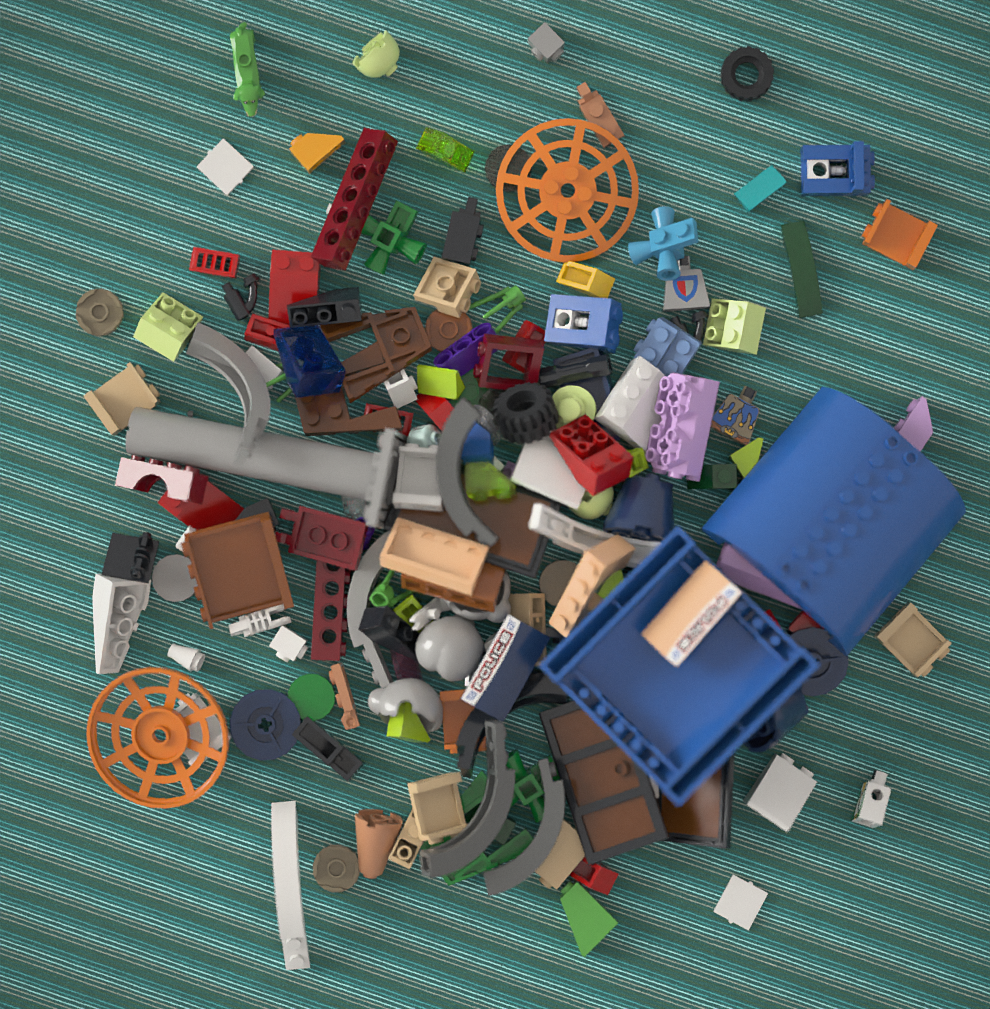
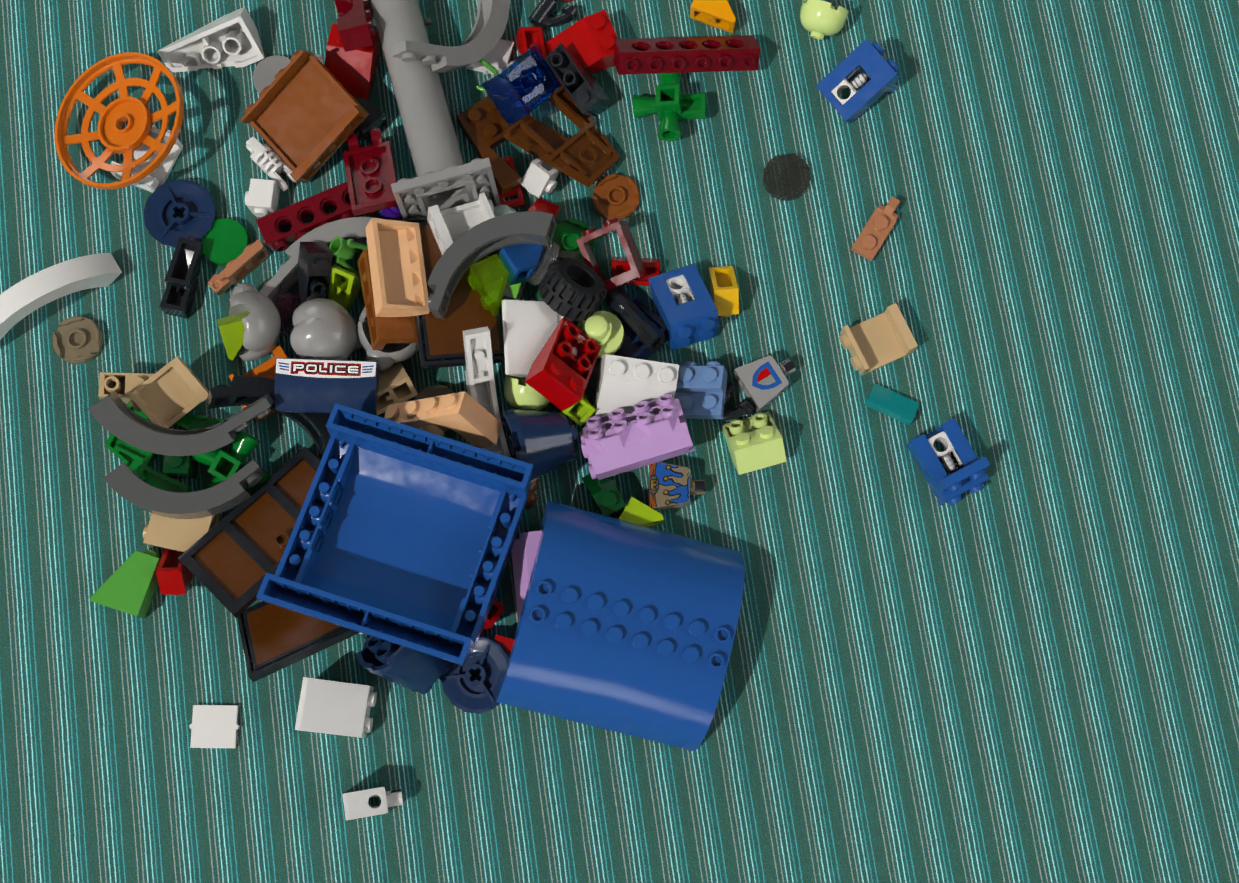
camera: 60 degrees right, 10 degrees down
black hinge [101,532,159,584] -> none
white cone [167,643,205,672] -> none
nougat cone [355,809,403,879] -> none
white piece [410,597,450,630] -> none
tan plate [413,257,481,318] -> none
clear neon green slope [416,127,475,173] -> none
lime slope [417,364,465,400] -> none
dark purple beam [433,323,499,377] -> none
black hinge [442,197,484,266] -> none
bright green plant [469,285,526,333] -> none
orange dish [496,118,639,262] -> none
light grey brick [527,22,565,63] -> none
dark azure brick [628,206,698,281] -> none
light nougat slope [641,560,743,667] -> none
black tyre [720,46,774,102] -> none
dark green slope [780,220,823,319] -> none
orange panel [862,199,938,270] -> none
tan panel [874,602,952,677] -> none
lavender slope [894,397,933,451] -> none
none -> blue brick [816,39,902,124]
none -> tan panel [839,303,918,376]

